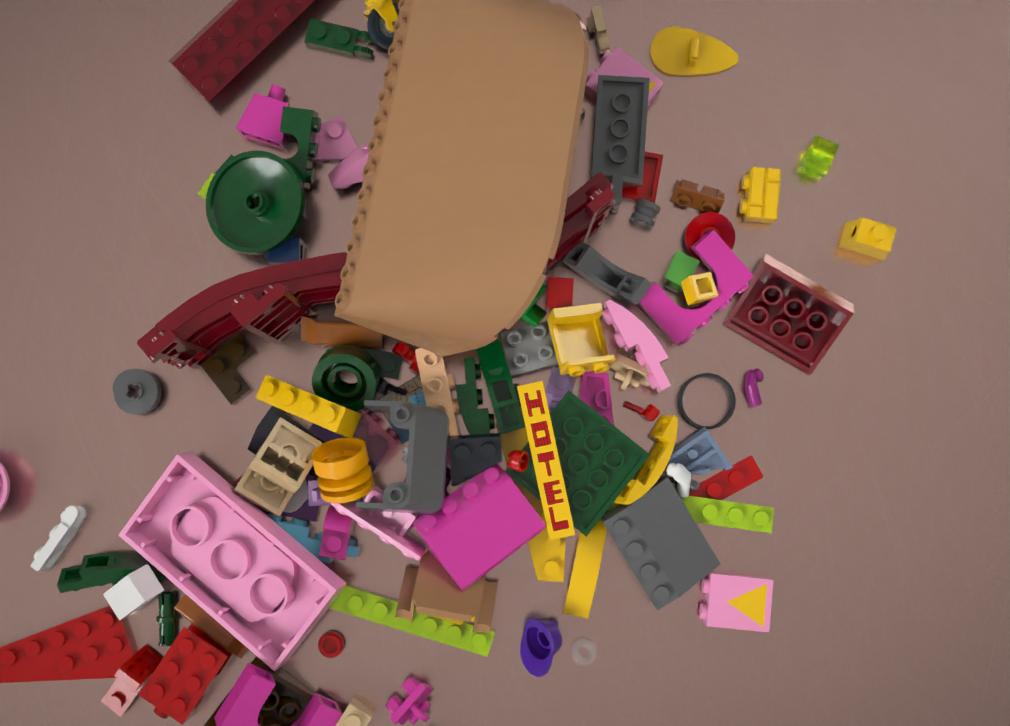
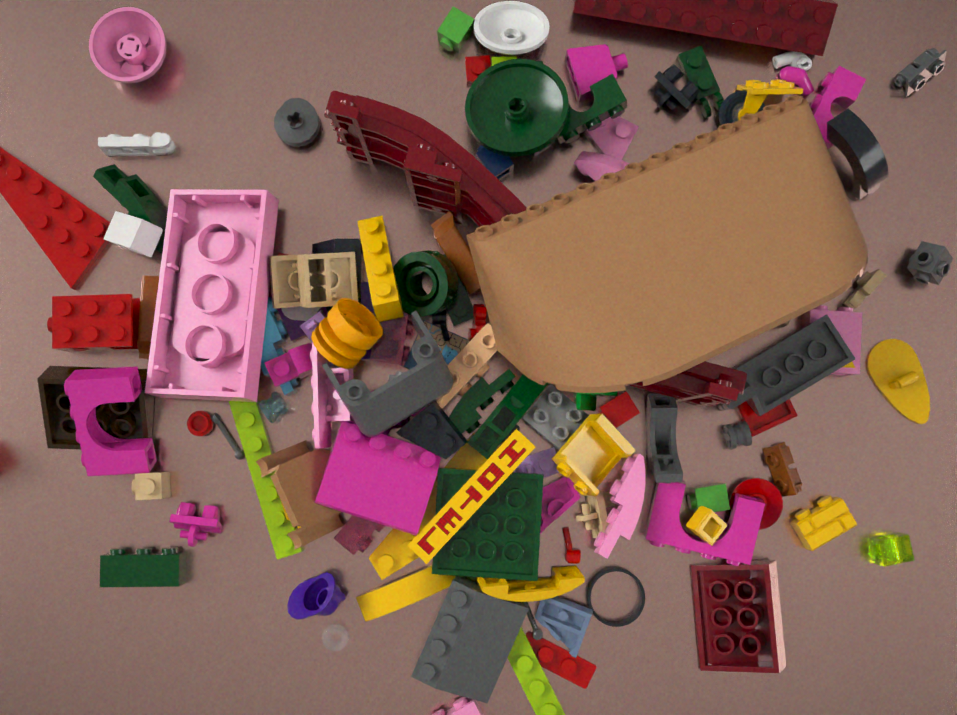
camera: 55 degrees right, 0 degrees up
red bracket [101,644,163,717] -> none
dark green pin [156,591,177,646] -> none
dark brown plate [200,334,257,405] -> none
red hinge [507,450,529,472] -> none
white arm [666,463,691,497] -> none
magenta arm [745,368,764,407] -> none
yellow torso [838,218,896,260] -> none
none -> dark grey hinge [211,413,245,460]
none -> clear light blue wheel [258,391,290,423]
none -> clear pink brick [333,515,385,555]
none -> bright green brick [437,6,475,53]
none -> red plate [465,55,491,85]
none -> white dish [474,1,550,55]
none -> black hips [654,64,701,111]

